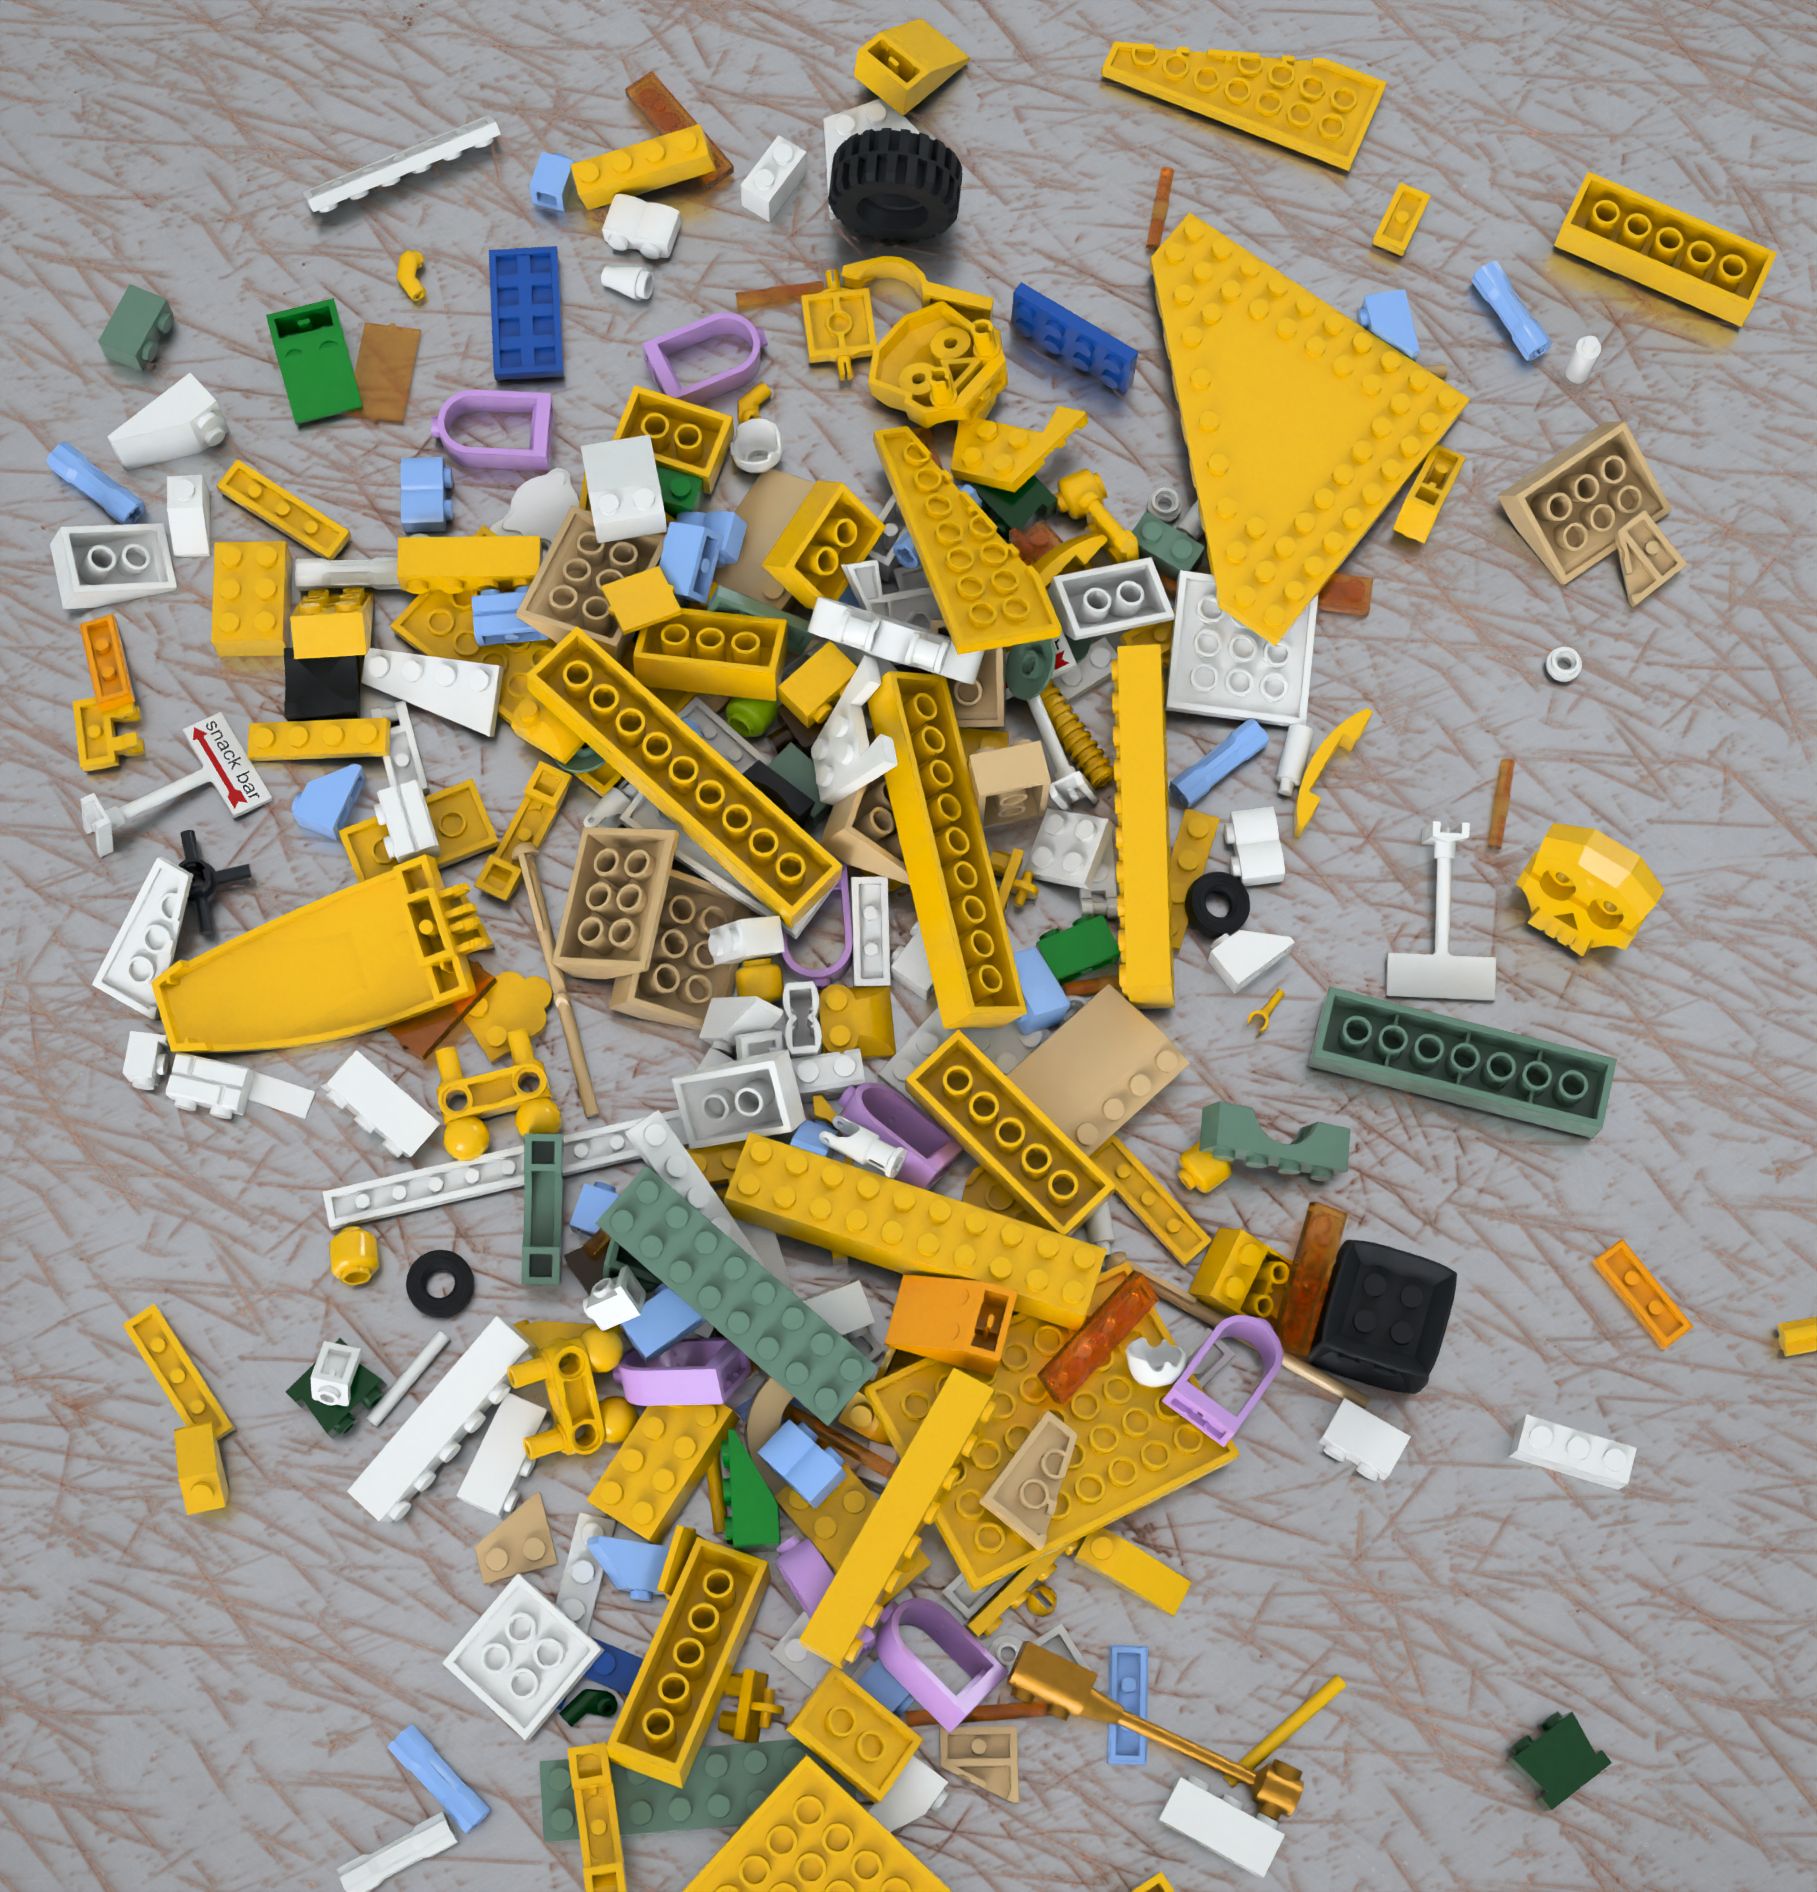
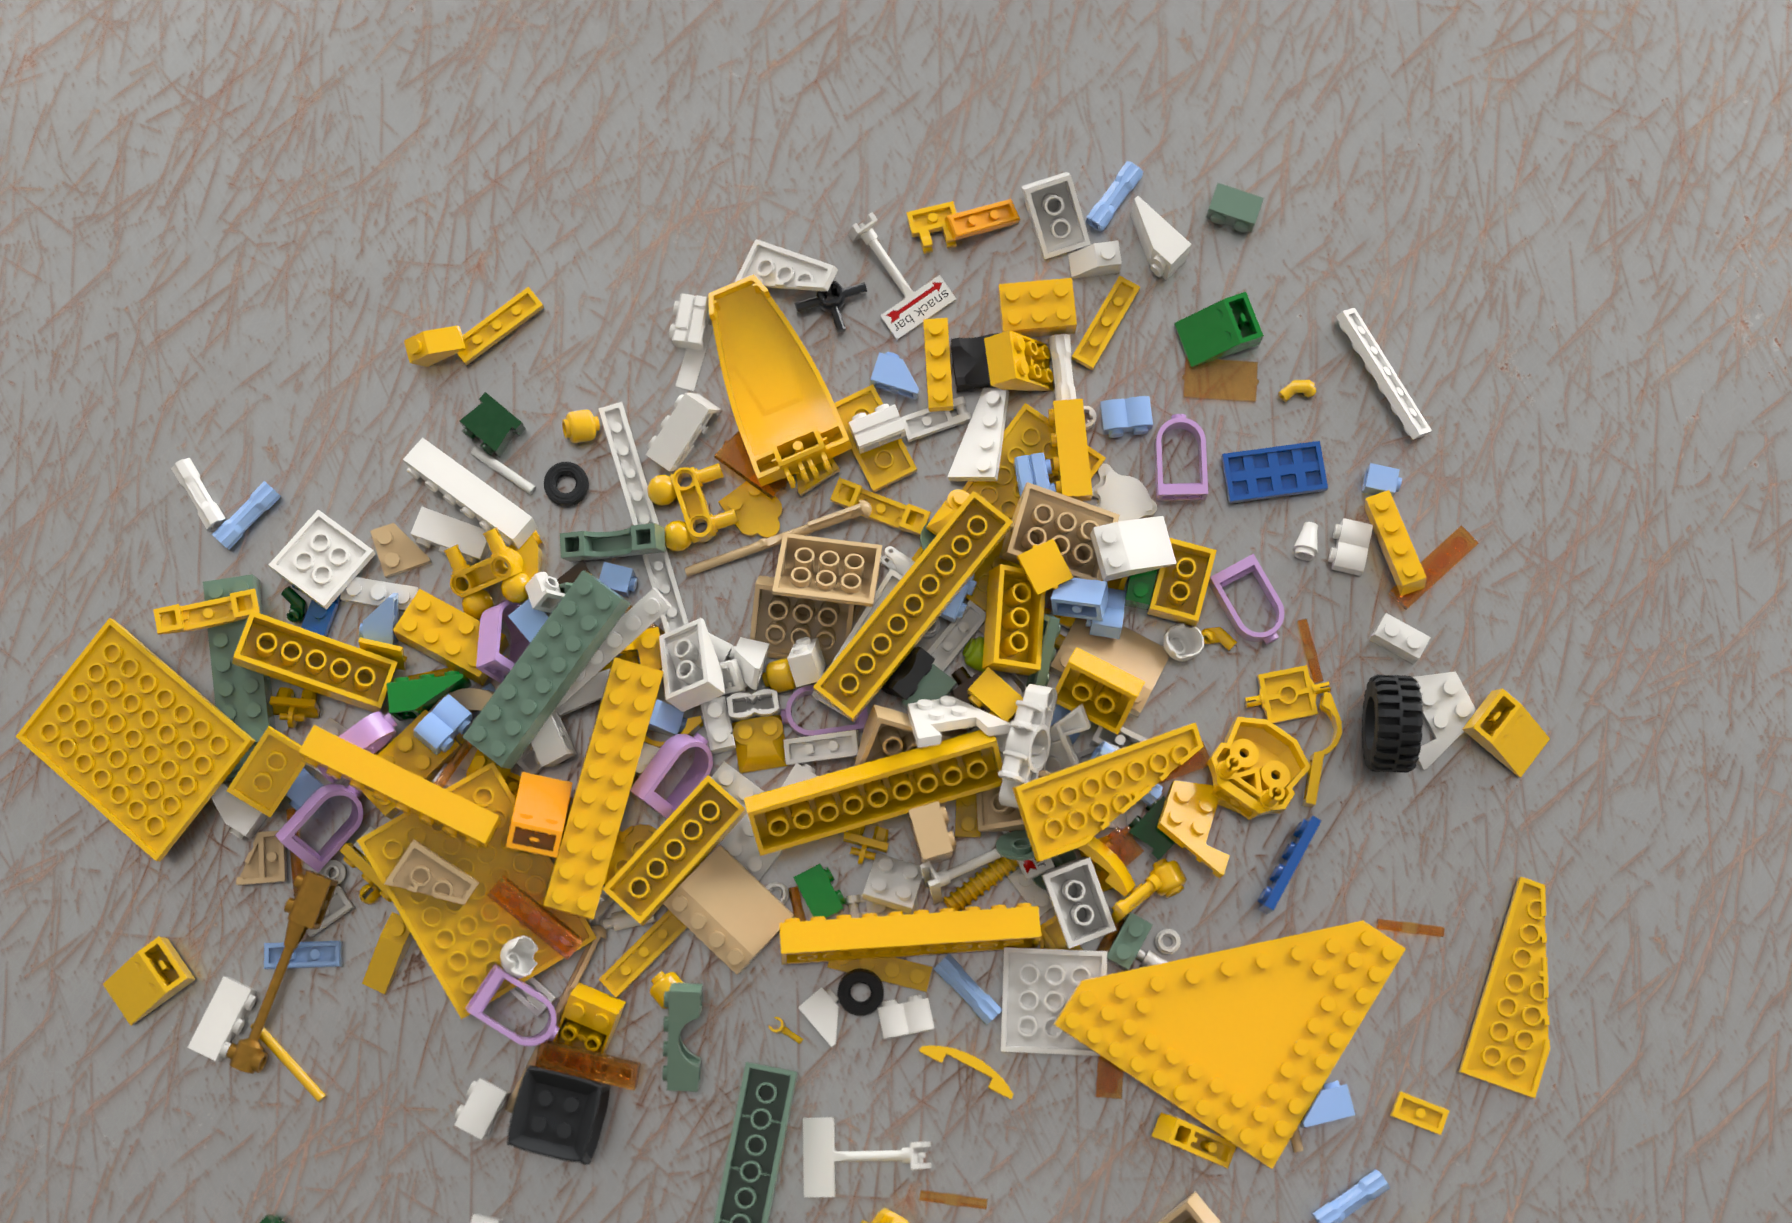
camera: 90 degrees right, 5 degrees up
white brick [122,1031,171,1090] -> none
white bracket [310,1341,361,1406] -> none
white piece [819,1116,907,1179] -> none
light blue brick [1013,947,1071,1035] -> none
white cylinder [1276,724,1314,796] -> none

